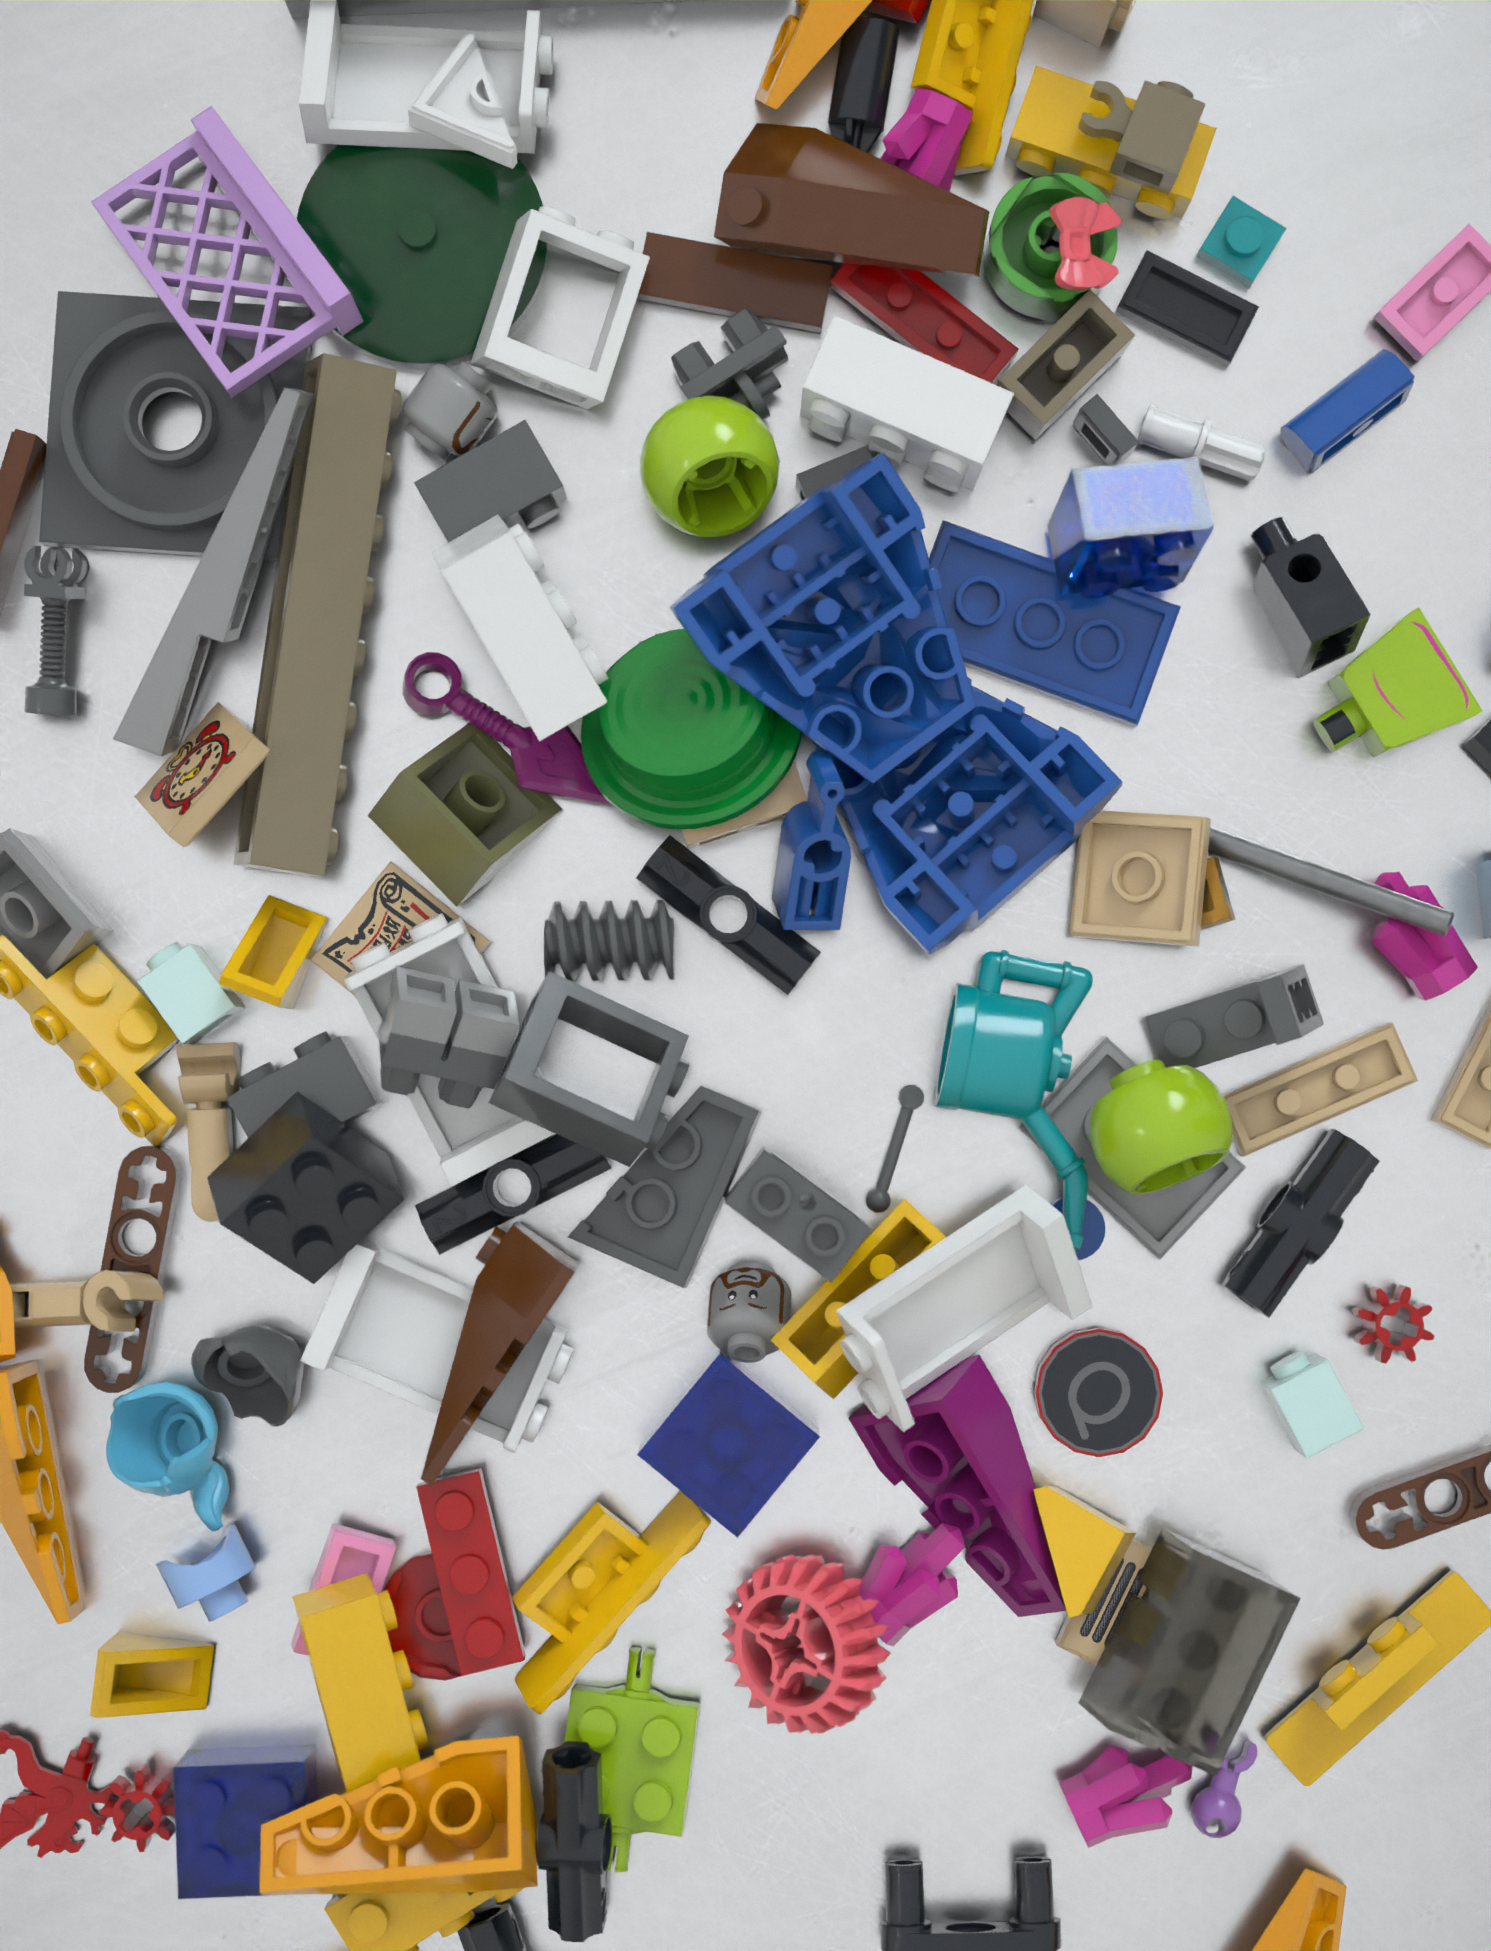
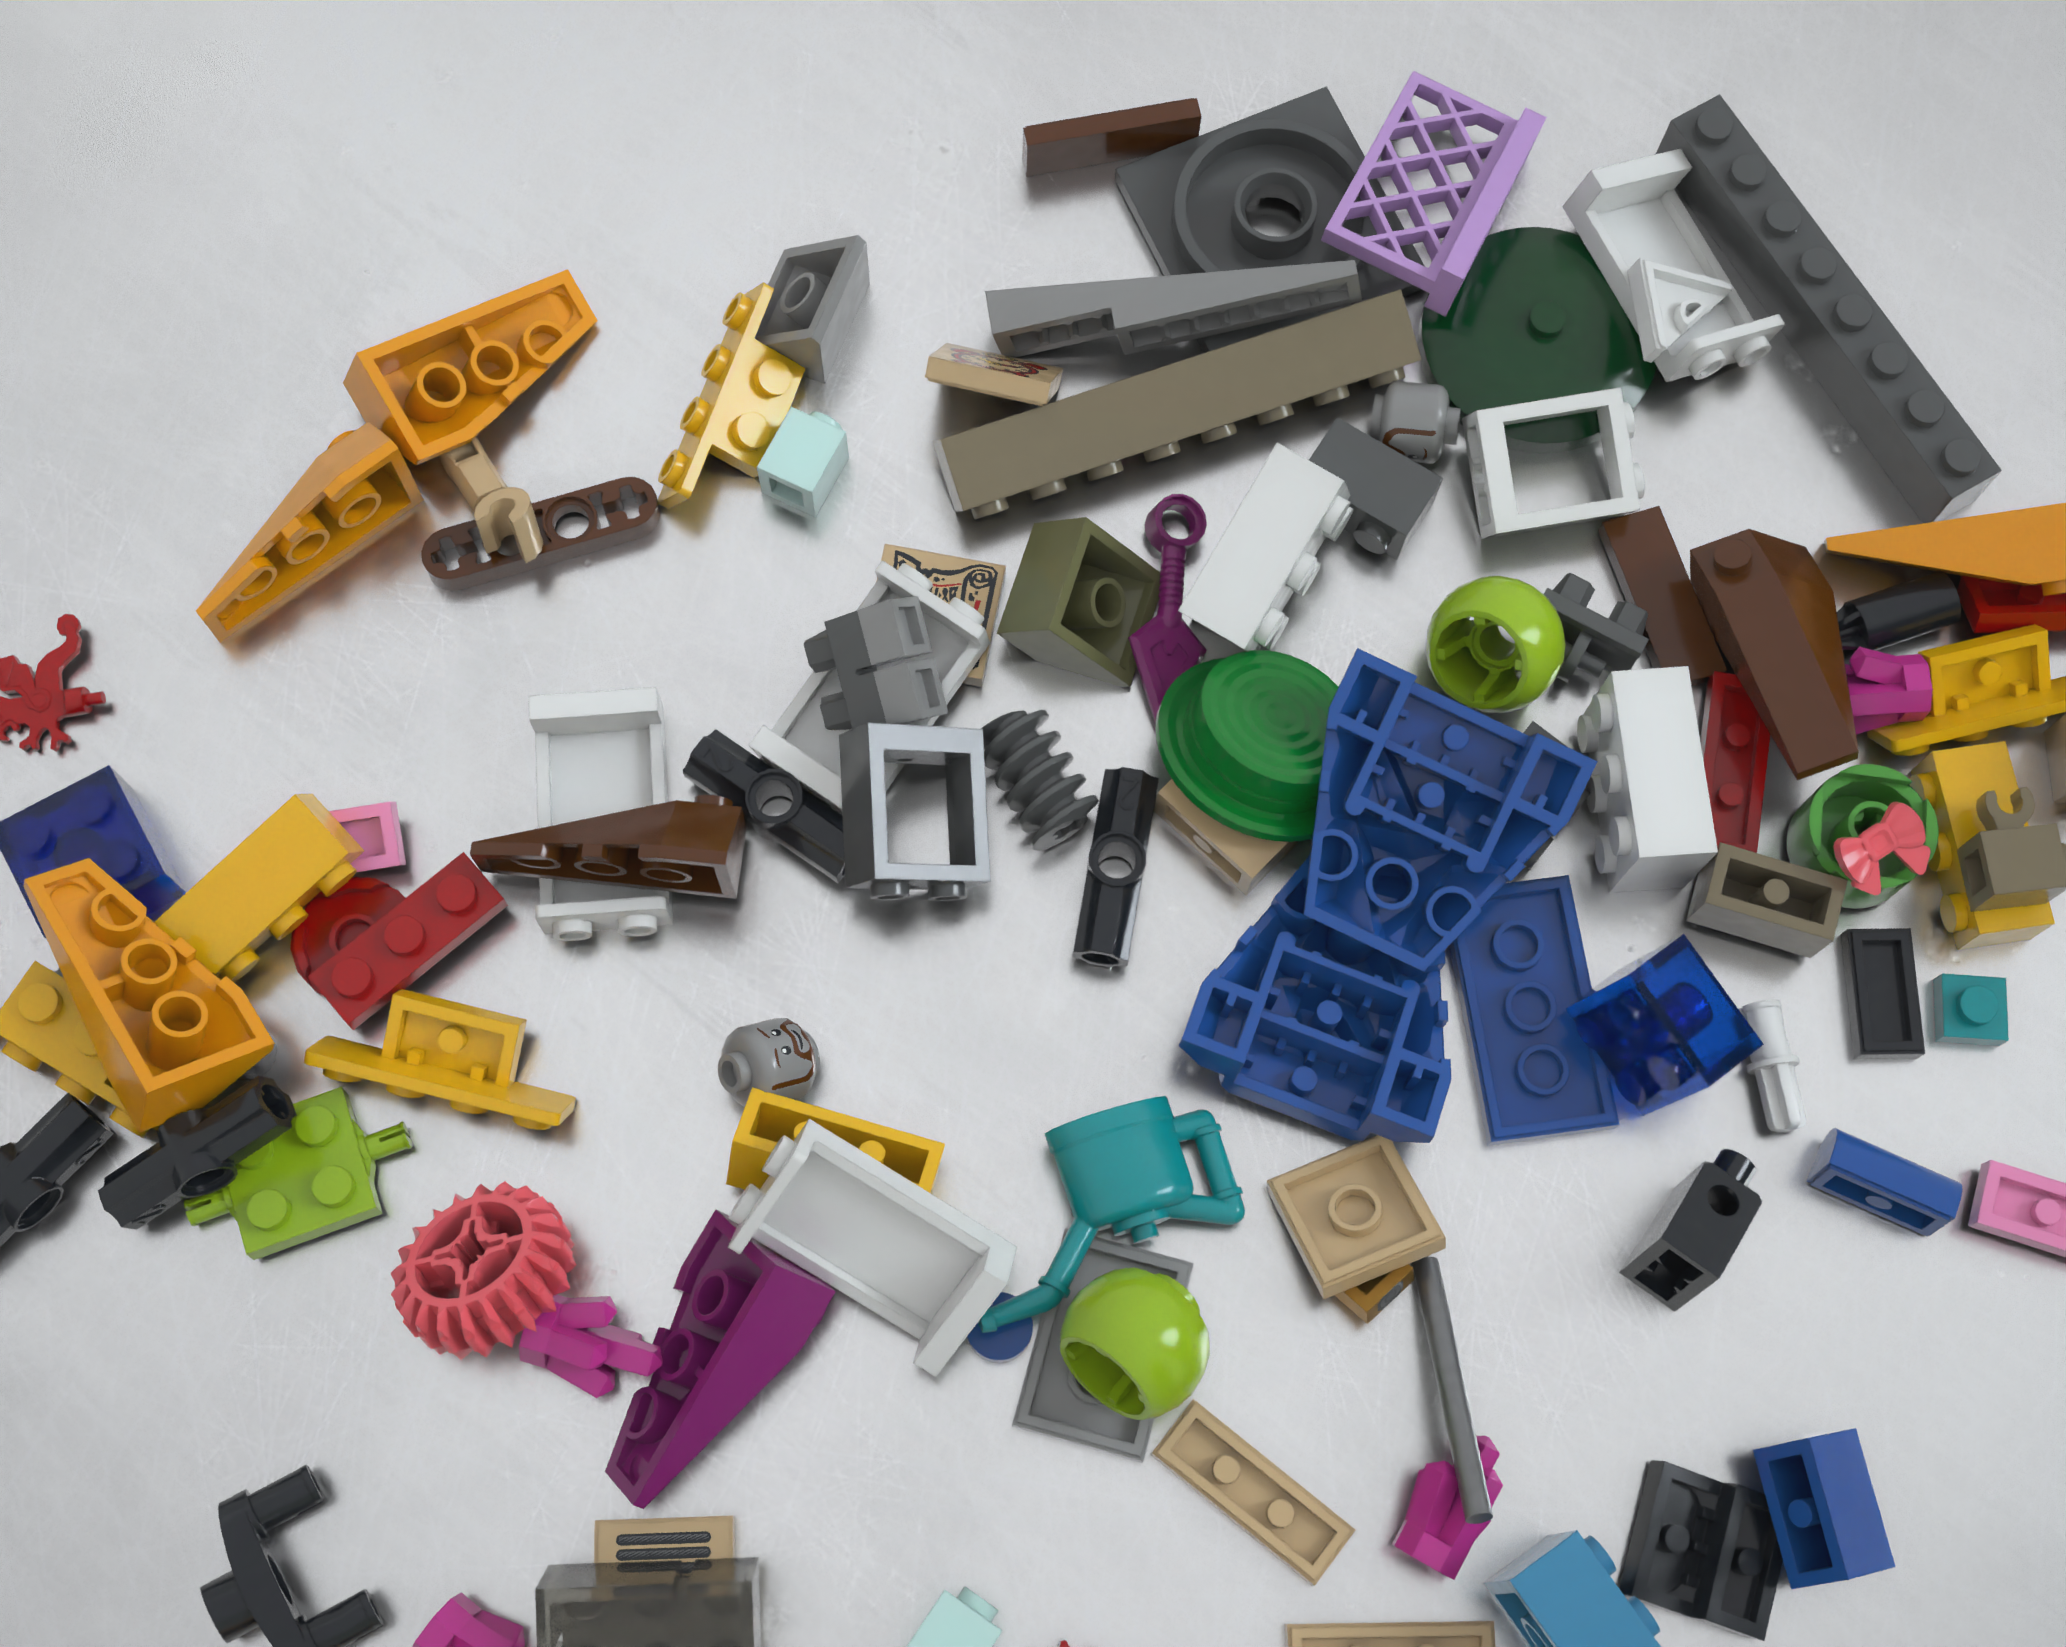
camera: 60 degrees right, 15 degrees down
dark grey bar [24,546,87,715] -> none
yellow slope [90,1632,214,1718] -> none
red gear [100,1764,186,1852] -> none
medium azure hair [106,1382,230,1532] -> none
light blue piece [156,1523,256,1622] -> none
tan piece [175,1042,241,1222] -> none
dark grey hair [191,1325,304,1427] -> none
black brick [207,1091,404,1284] -> none
yellow slope [219,895,327,1009] -> none
dark grey brick [227,1031,384,1138] -> none
dark grey wing [568,1086,762,1288] -> none
clear blue brick [637,1349,820,1538] -> none
dark grey window [725,1146,871,1283] -> none
blue piece [772,751,851,930] -> none
dark grey hinge [866,1084,924,1213] -> none
yellow slope [1033,1486,1136,1618] -> none
black tile [1034,1328,1163,1457] -> none
dark grey tile [1073,394,1139,469] -> none
dark grey bracket [1146,964,1324,1068] -> none
black piece [1221,1129,1380,1318] -> none
lime torso [1313,607,1483,757] -> none

